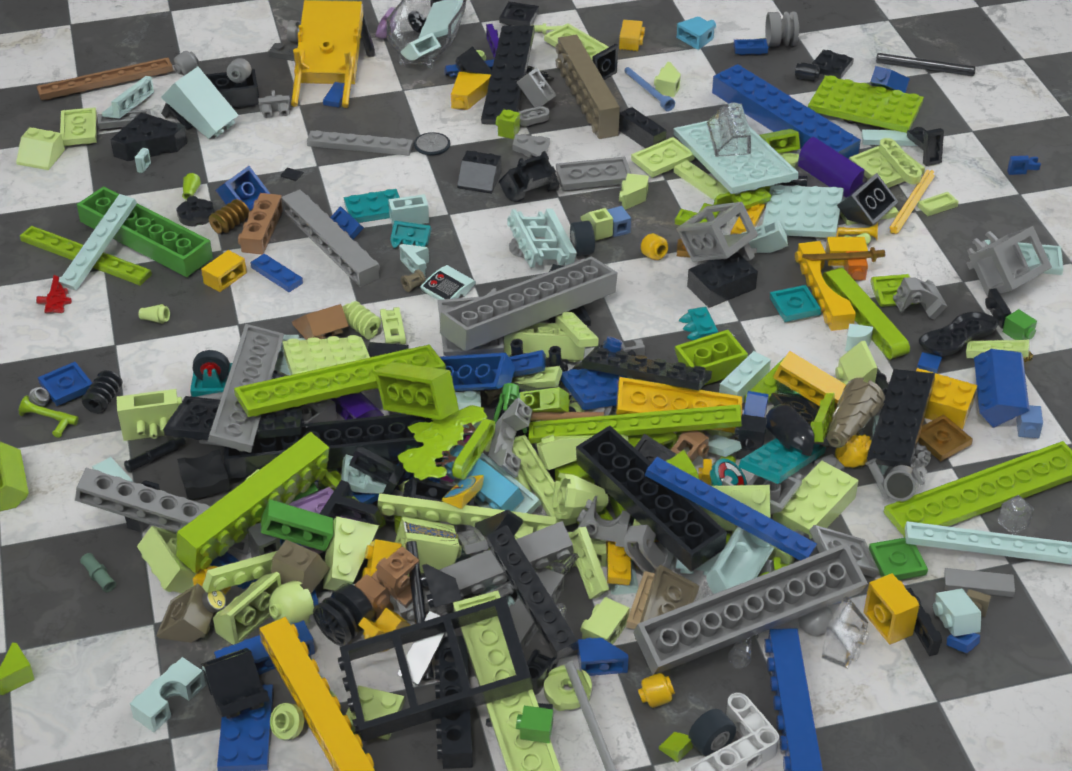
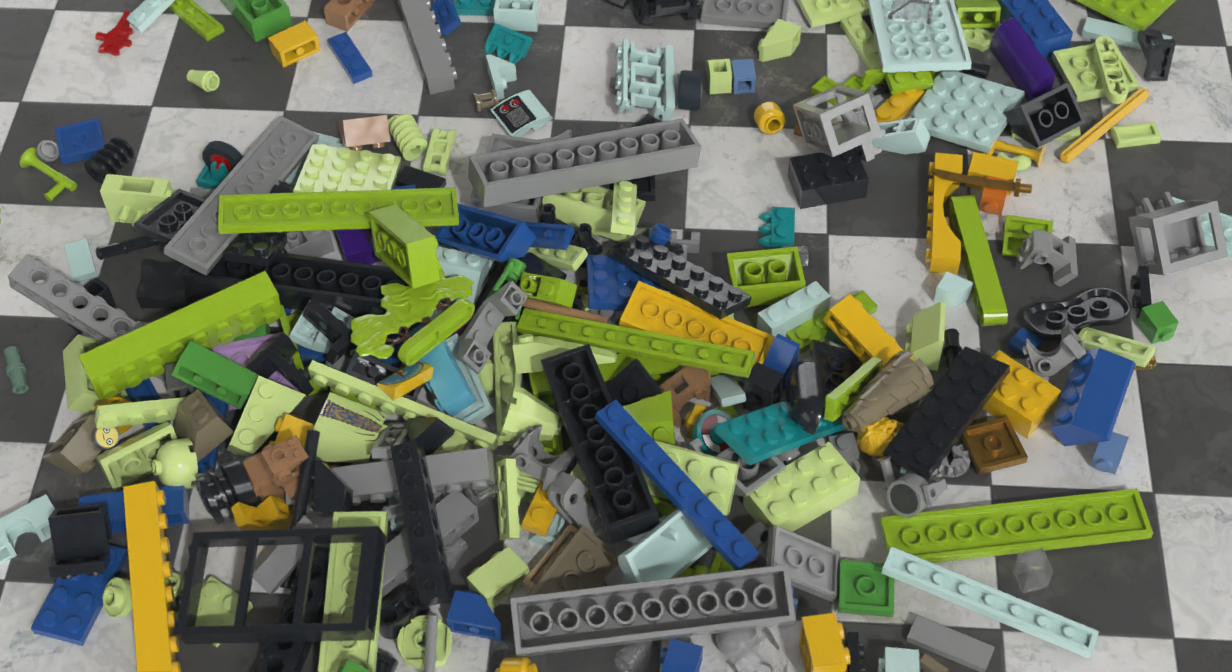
camera: 20 degrees right, 10 degrees up
teal plate [769,285,821,322] -> none
none -> light grey tile [1022,324,1086,377]

